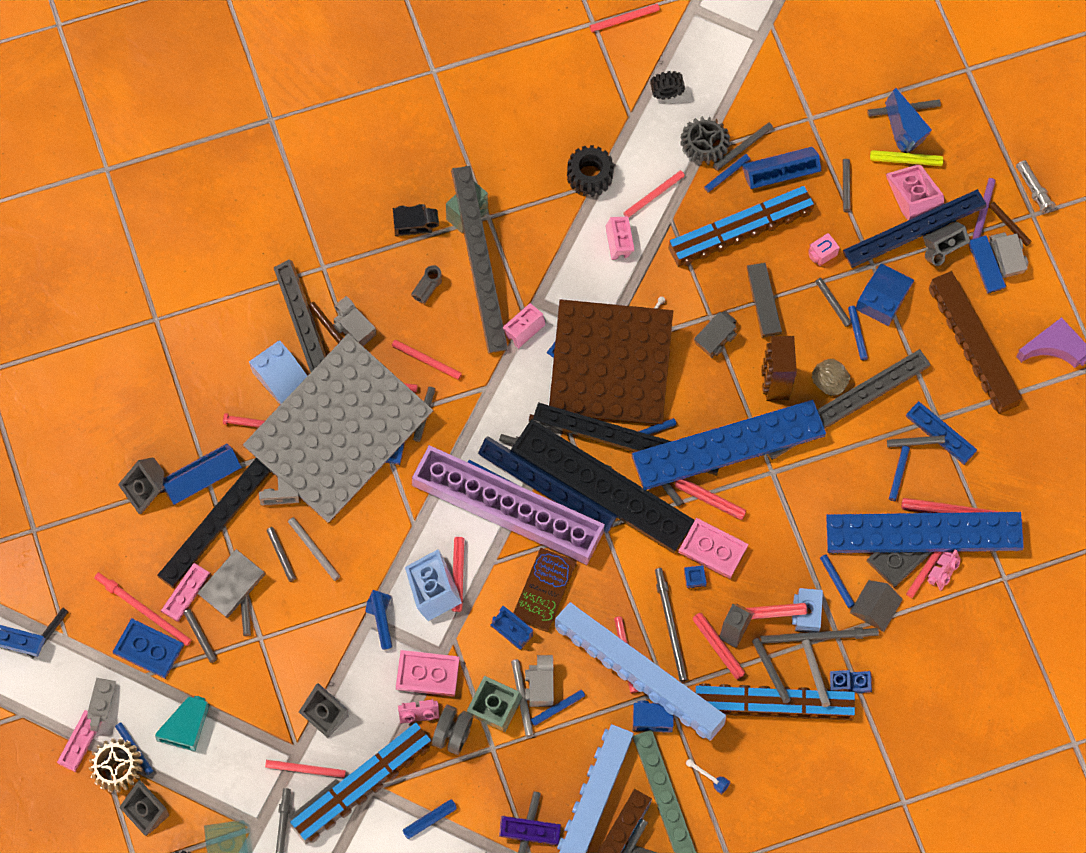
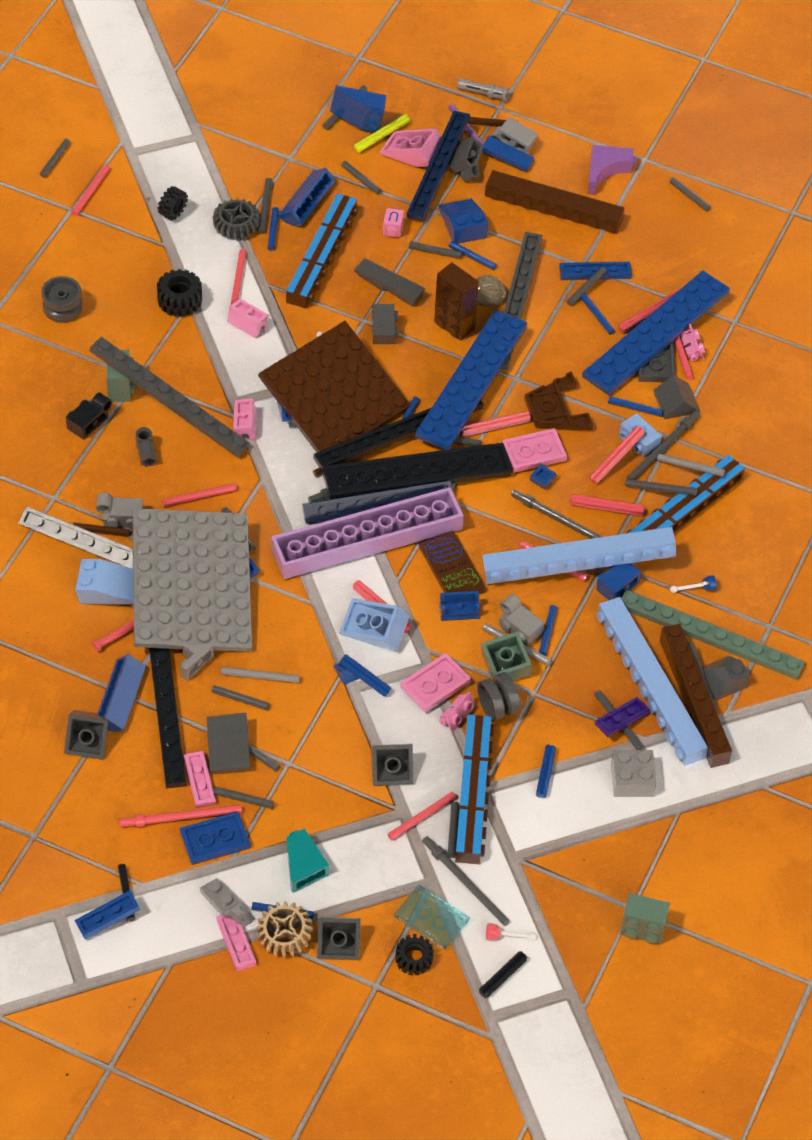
camera: 45 degrees left, 15 degrees down
dark grey slope [719,604,754,648] -> none
blue slope [830,670,872,693] -> none
none -> dark grey wheel [42,276,83,322]
none -> reddish brown wing [524,371,593,430]

